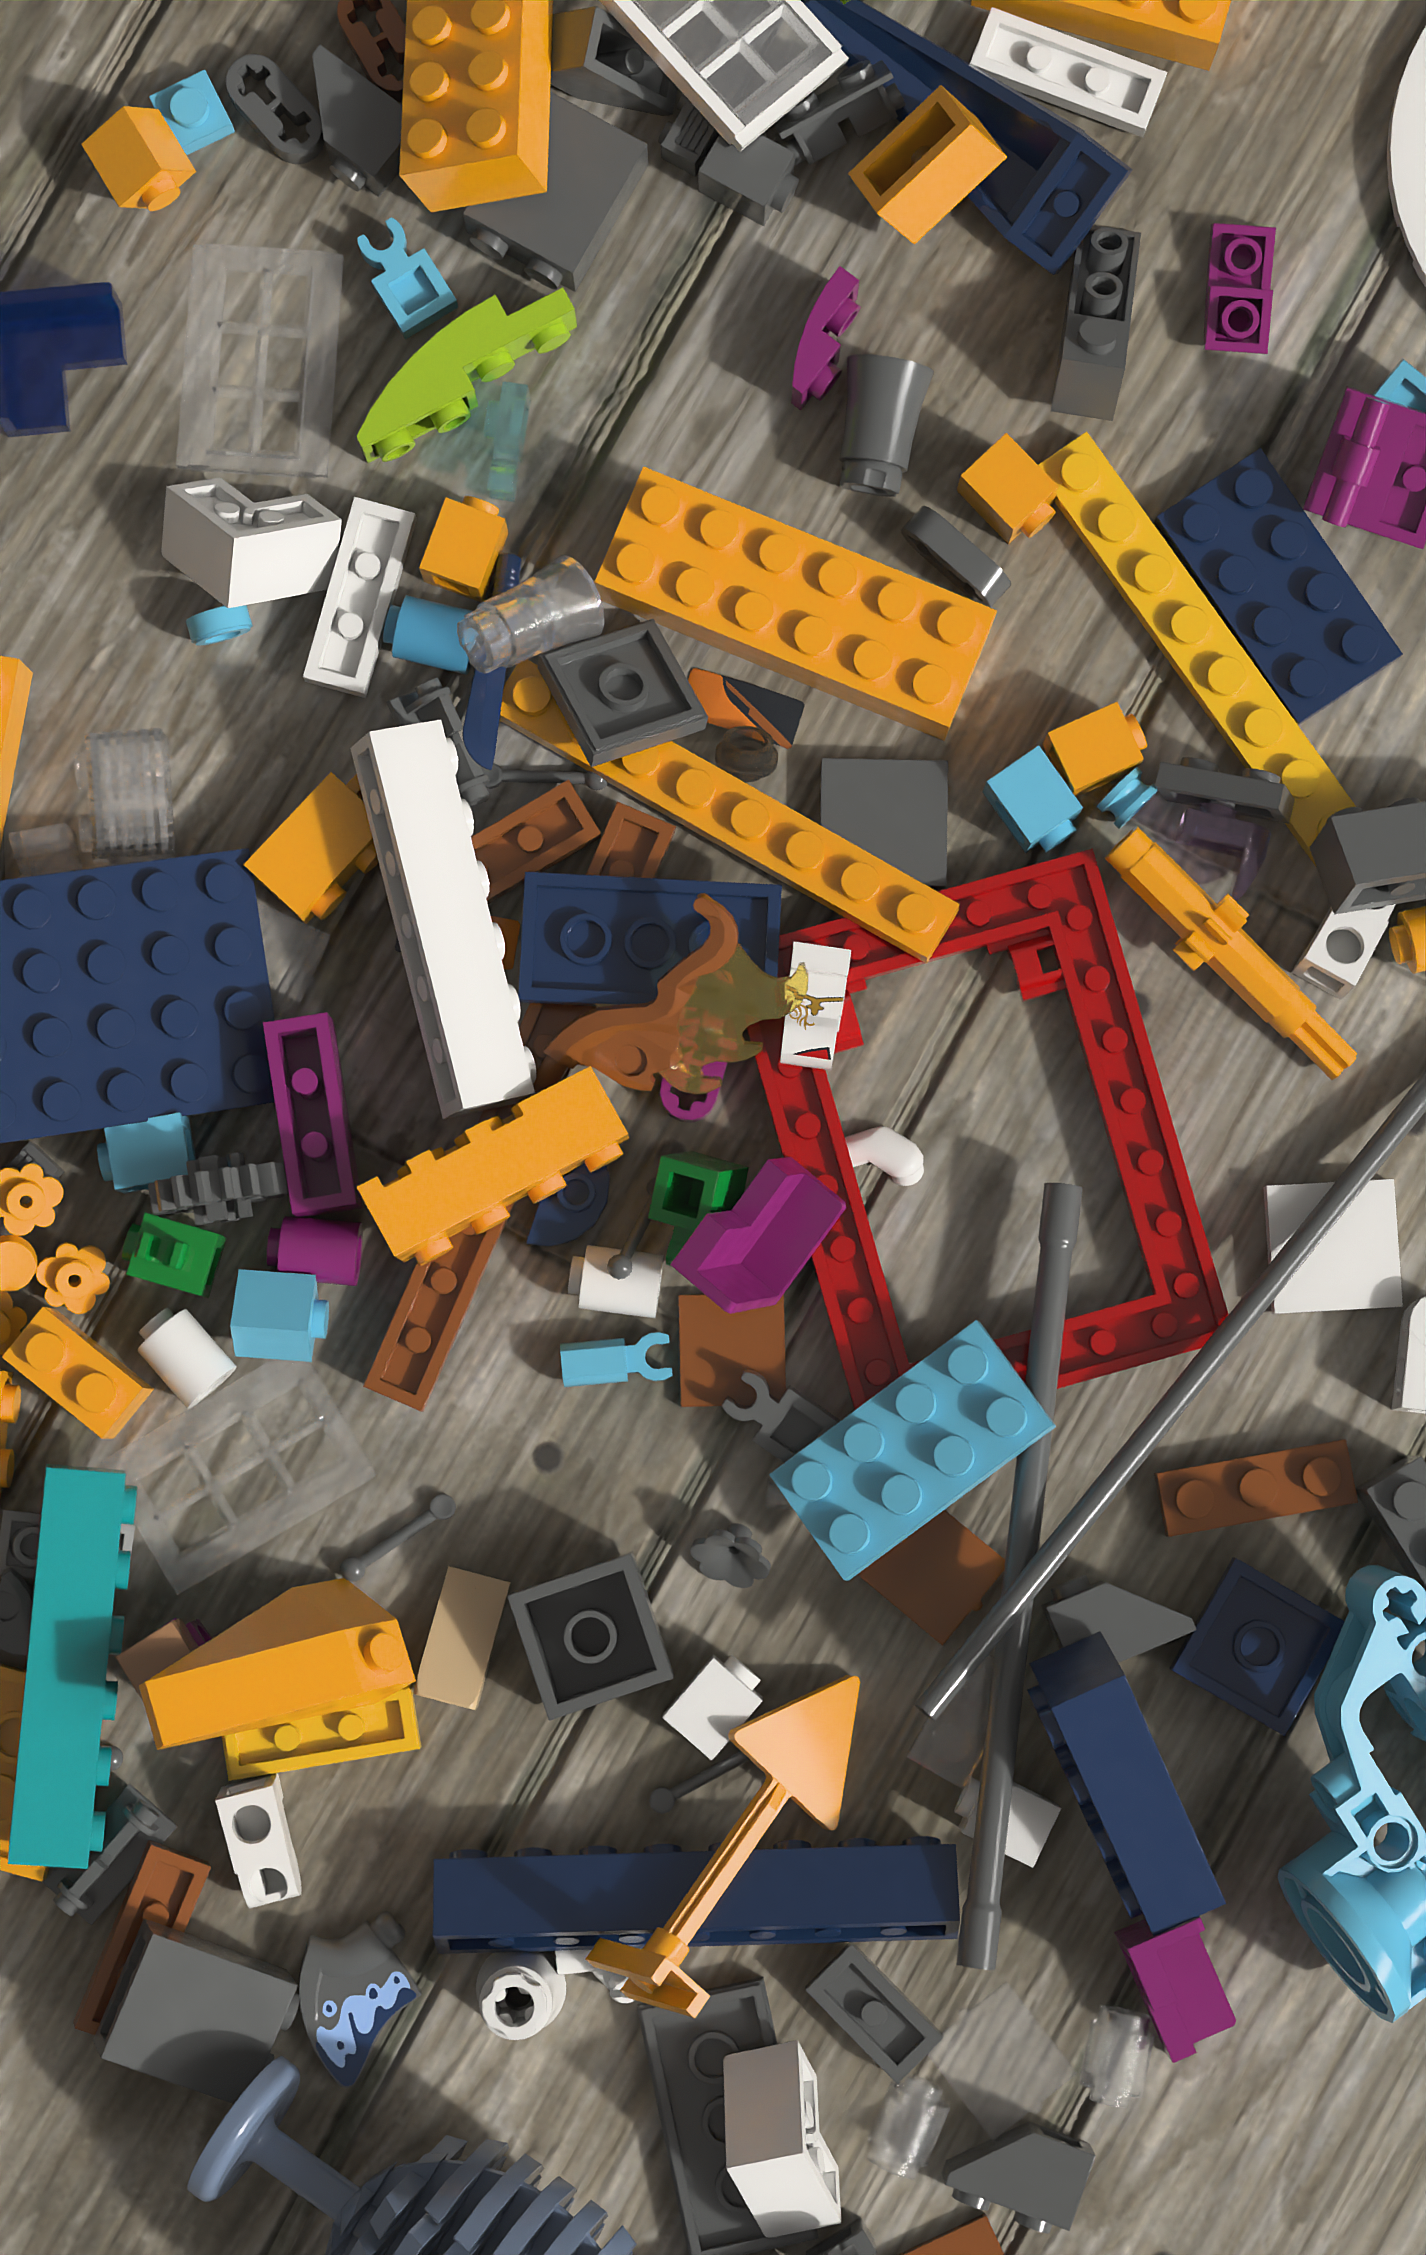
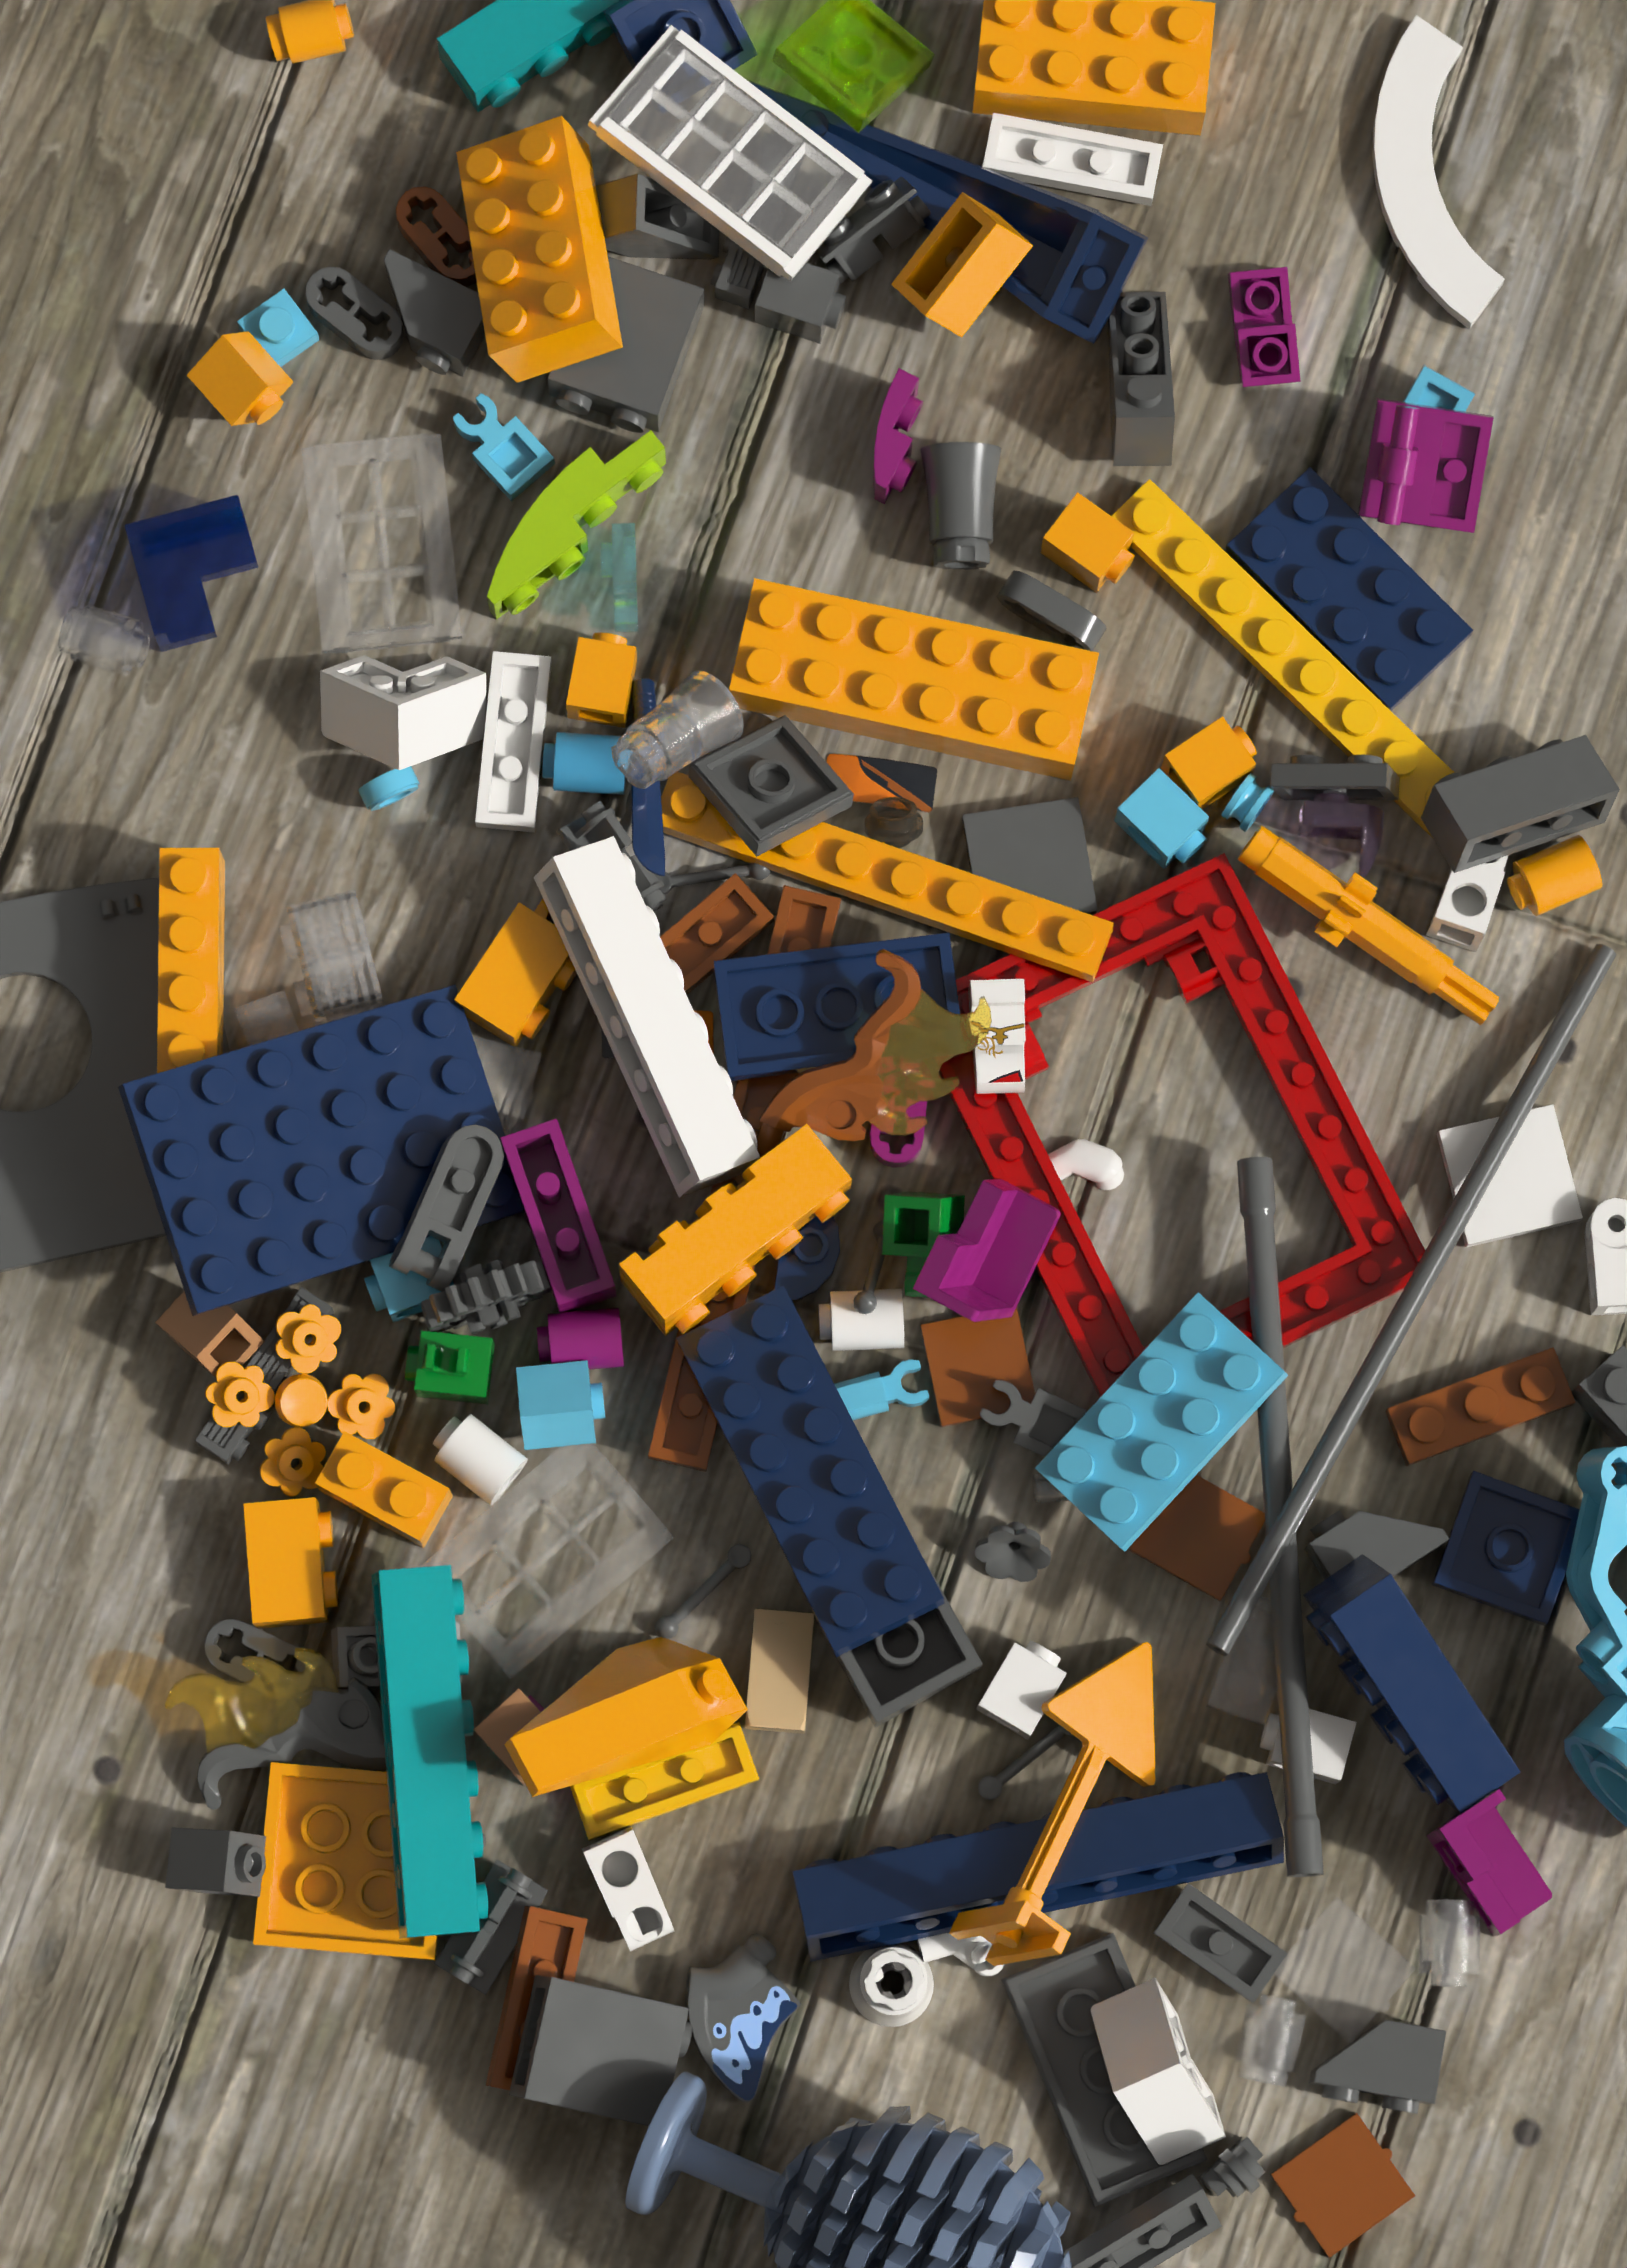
camera: 15 degrees left, 5 degrees down
none -> dark grey plate [389,1125,504,1292]
none -> dark blue plate [676,1286,945,1657]

